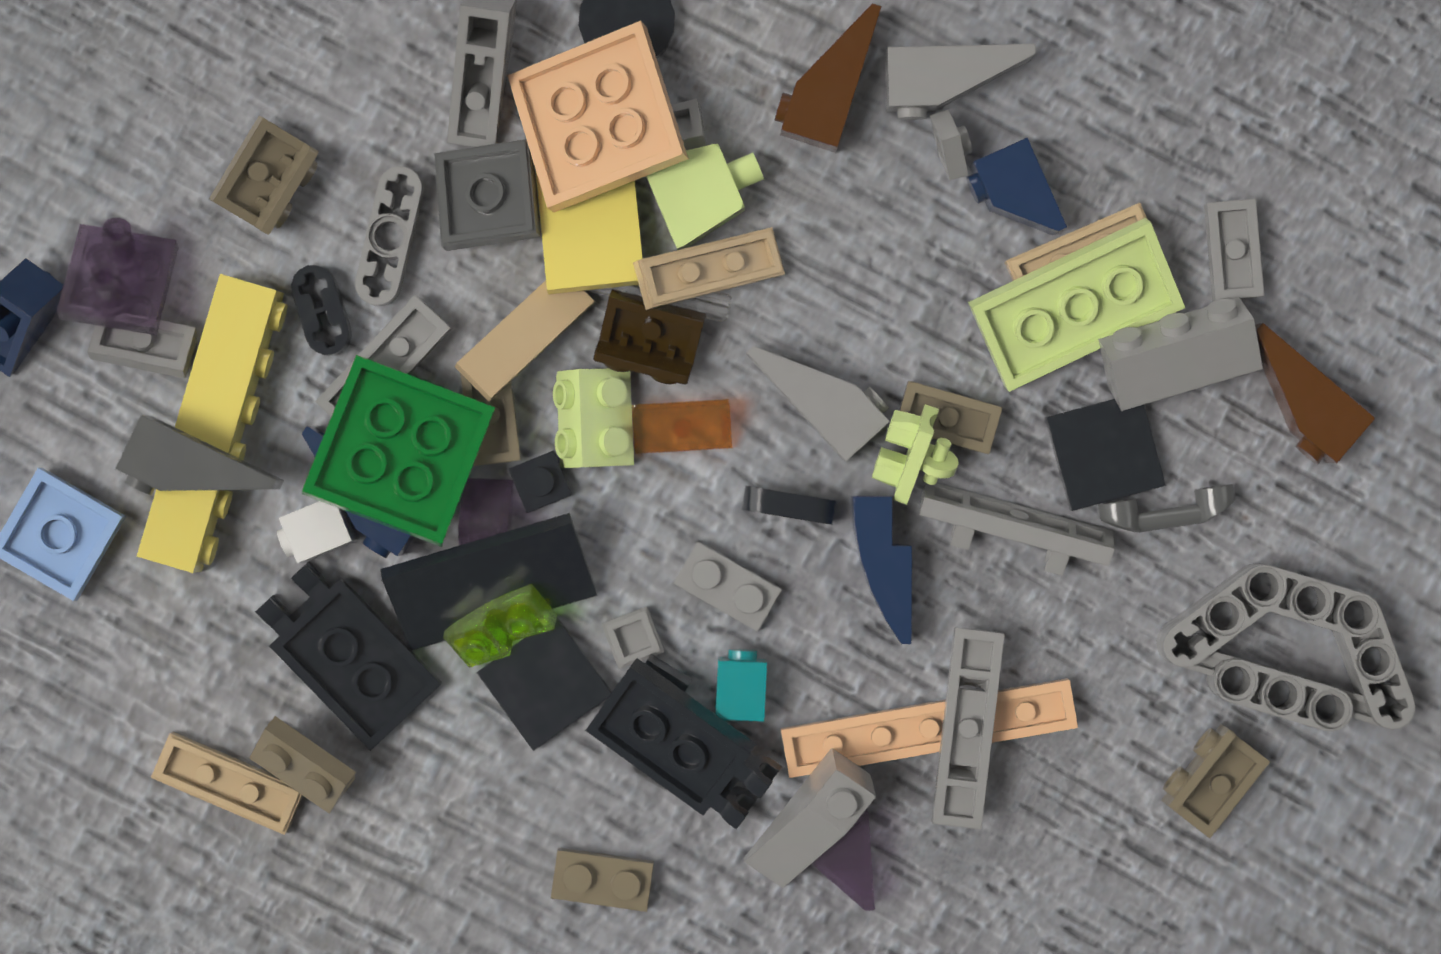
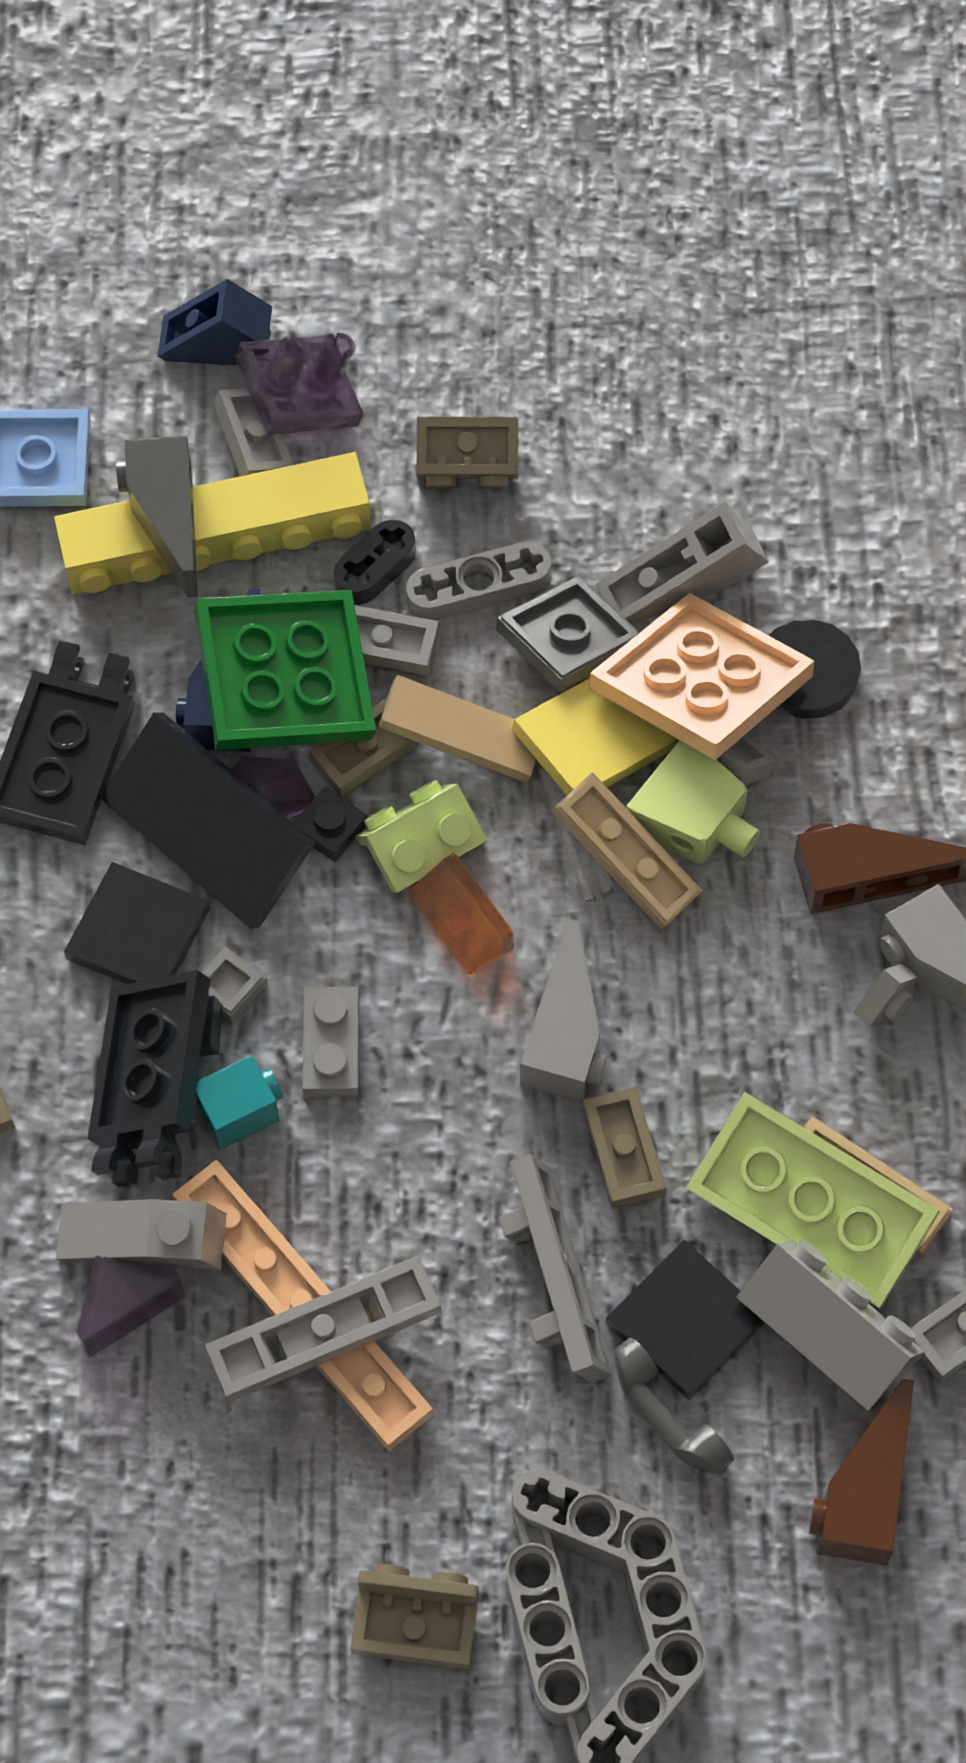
camera: 60 degrees right, 25 degrees down
white brick [277,501,358,563] -> none
clear neon green slope [443,584,557,668] -> none
dark brown bracket [593,289,706,385] -> none
black beam [741,486,836,525] -> none
dark blue slope [851,496,912,644] -> none
yellowish green hips [872,404,959,504] -> none
dark blue slope [966,137,1067,235] -> none

